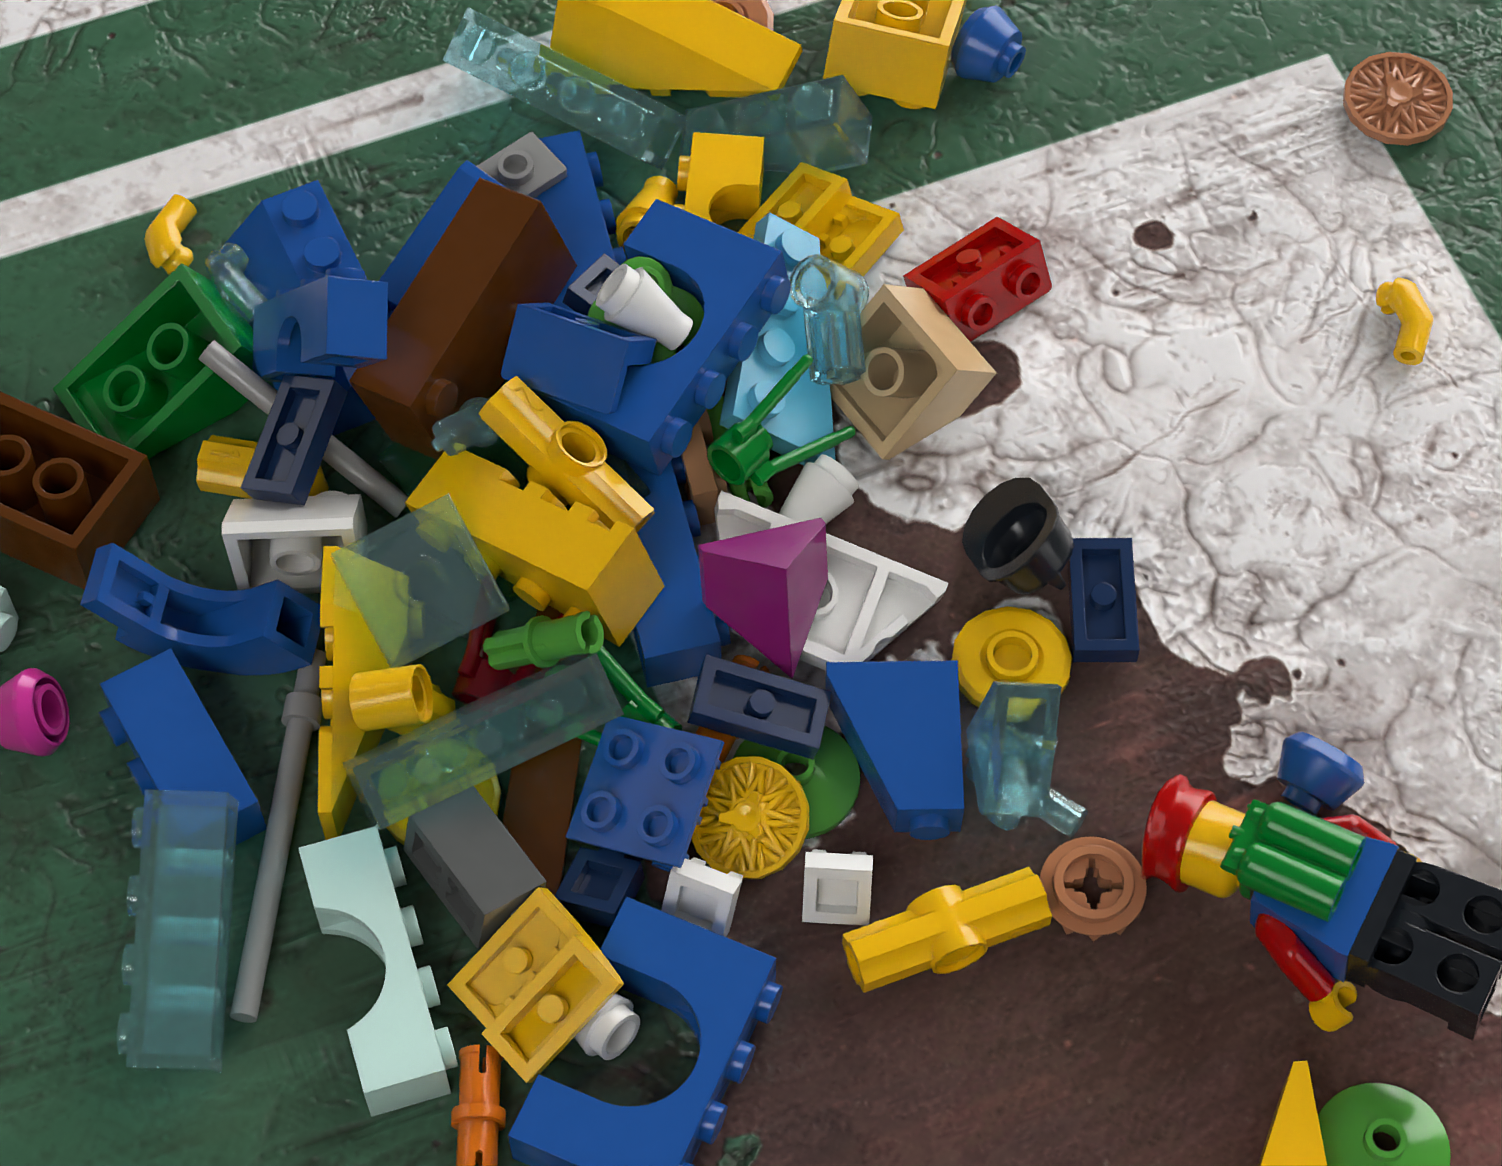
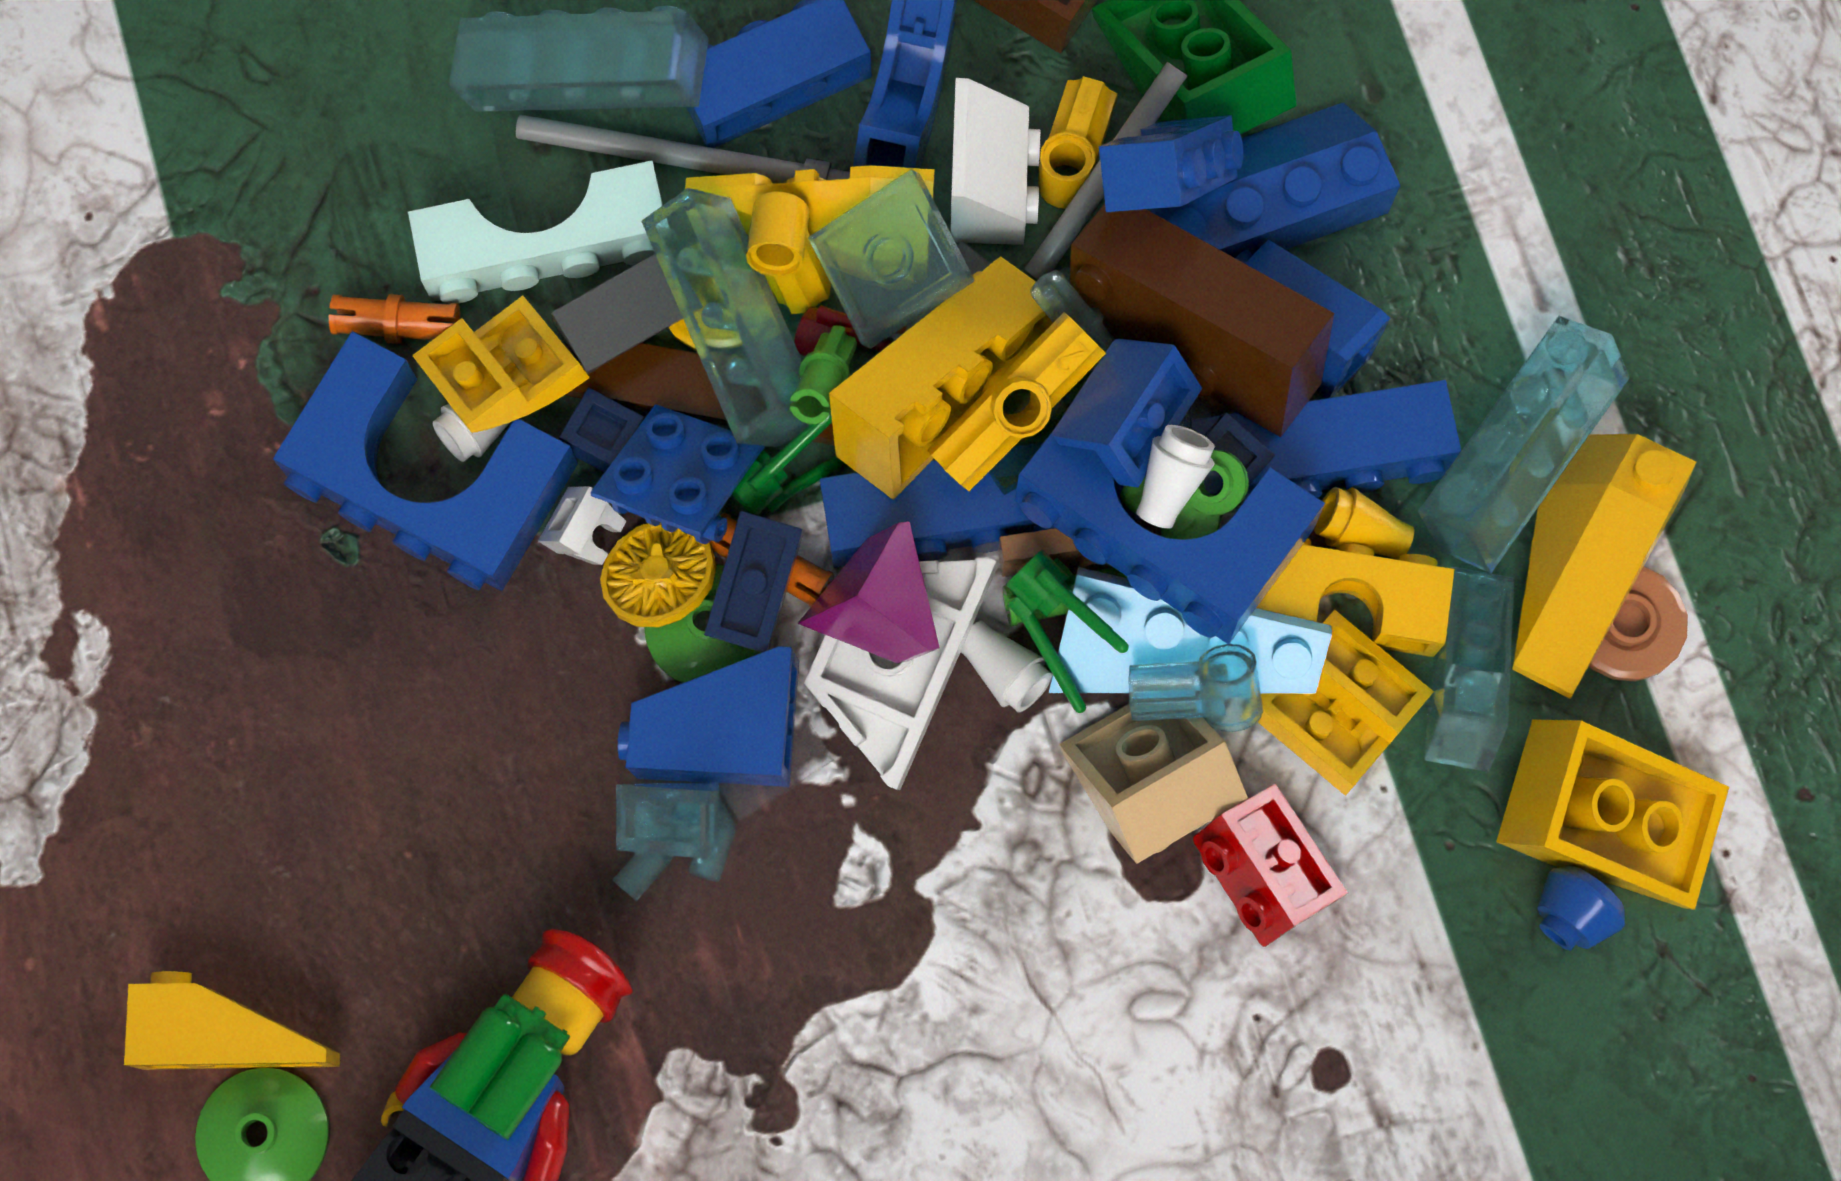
camera: 95 degrees right, 15 degrees up
yellow arm [144,194,197,275] -> none
clear light blue arm [205,243,268,324] -> none
dark blue plate [240,375,348,506] -> none
light grey bracket [476,132,567,198] -> none
white tile [802,849,873,926] -> none
yellow piece [842,867,1052,993] -> none
yellow wheel [952,606,1072,718] -> none
black piece [962,478,1074,595] -> none
nougat gear [1040,837,1147,942] -> none
dark blue plate [1067,538,1140,662] -> none
blue cone [1277,732,1365,816] -> none

